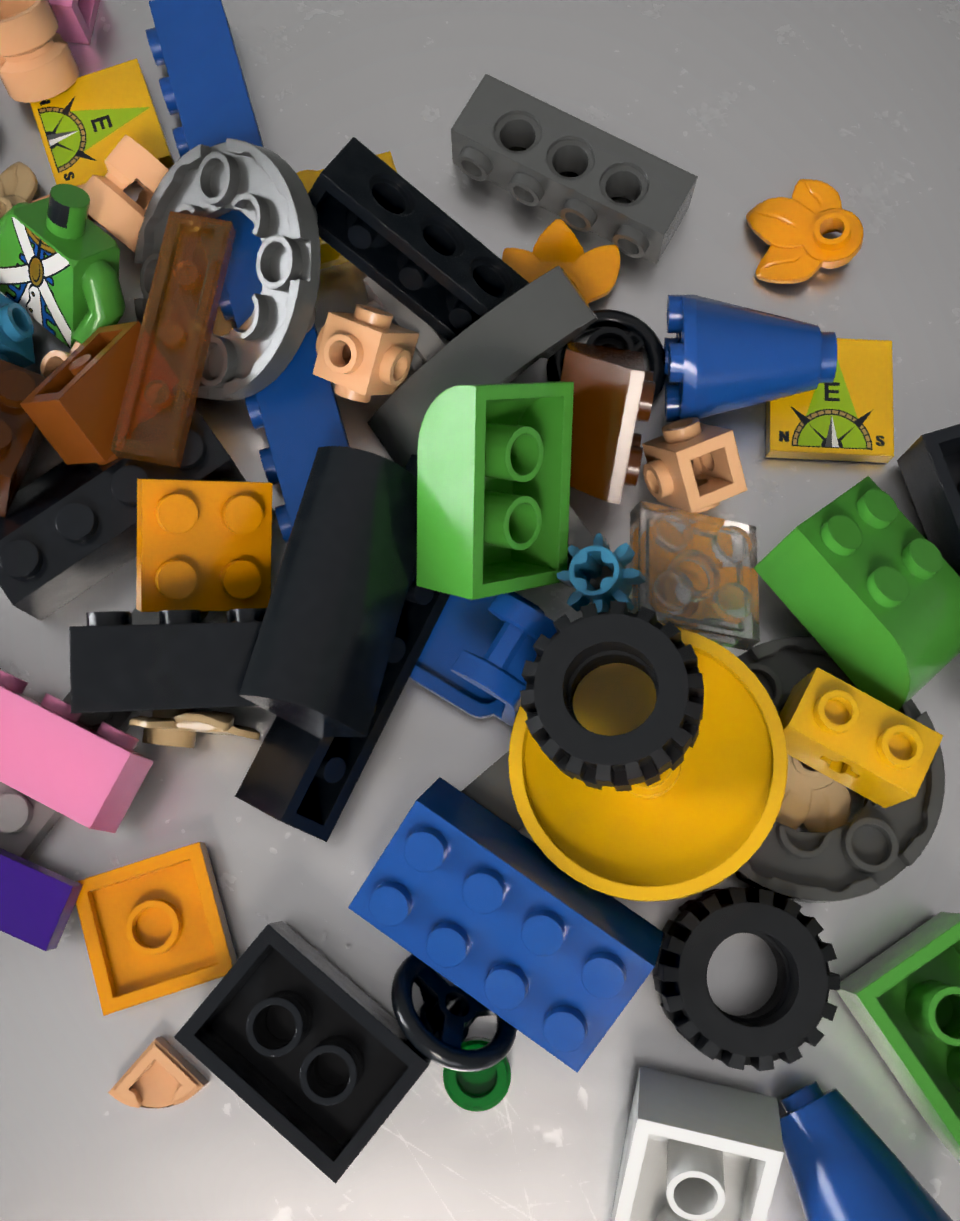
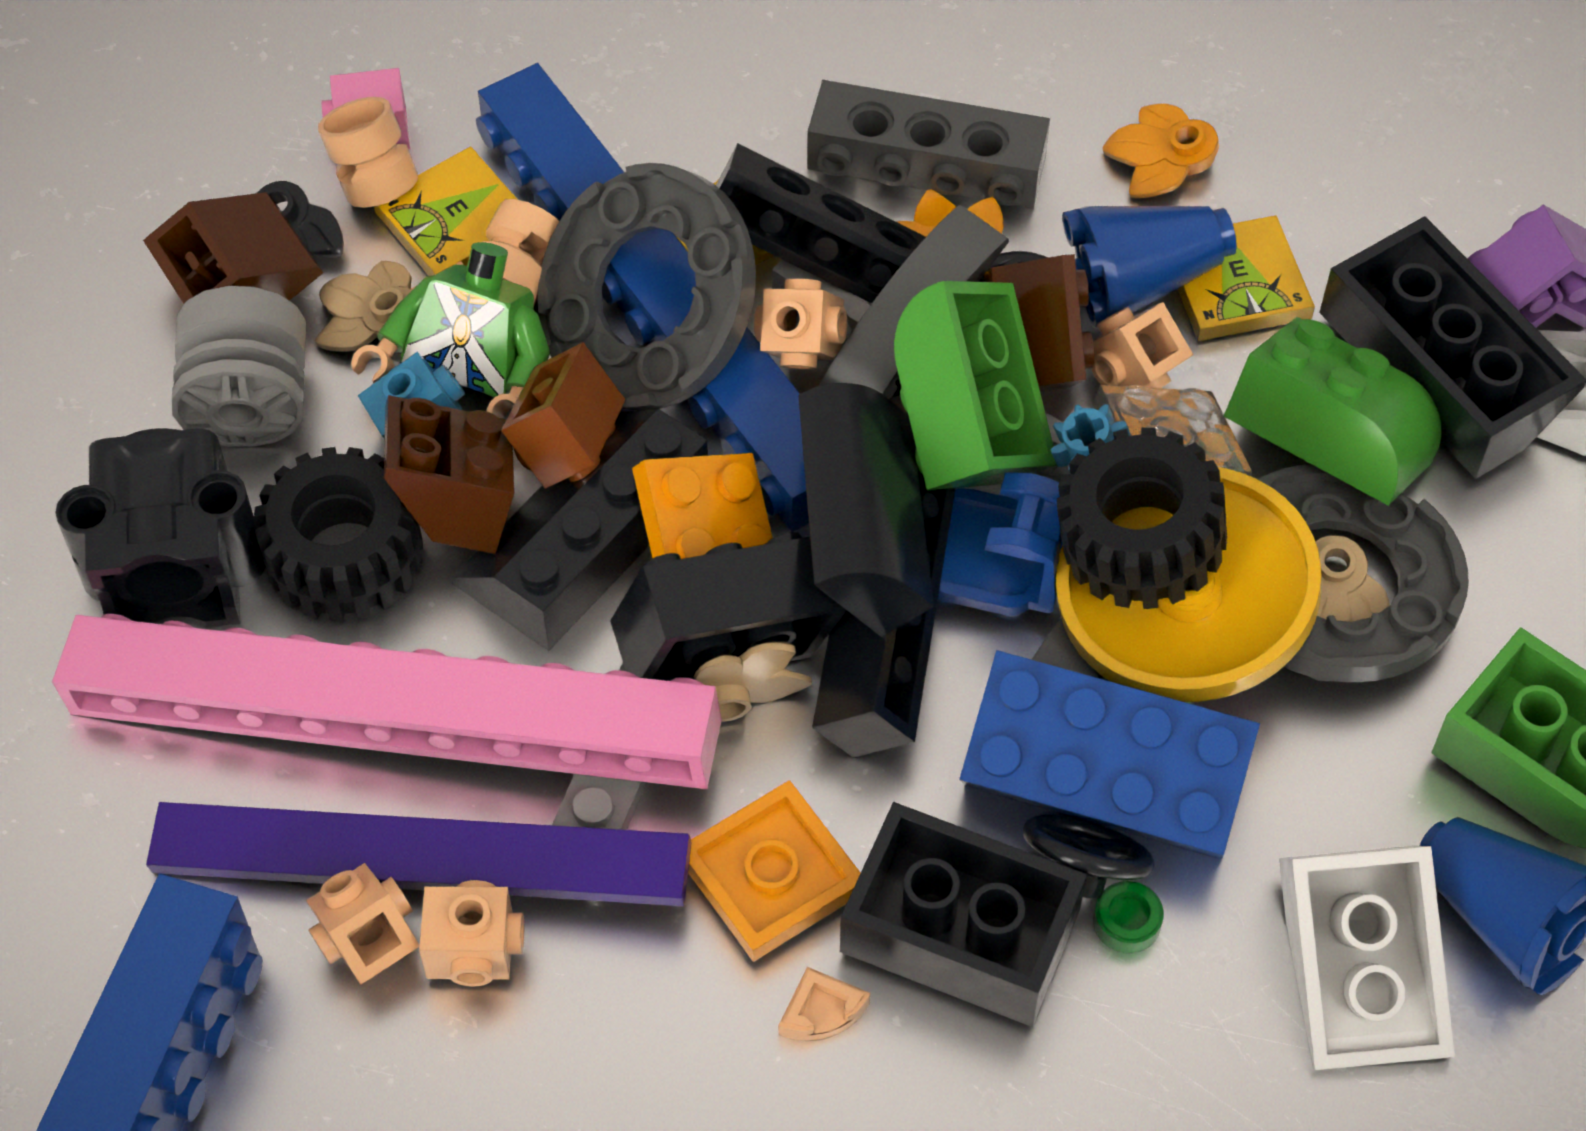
camera: 20 degrees left, 20 degrees down
clear orange tile [110,211,236,468] -> none
black tyre [653,887,840,1071] -> none
yellow brick [779,667,943,808] -> none

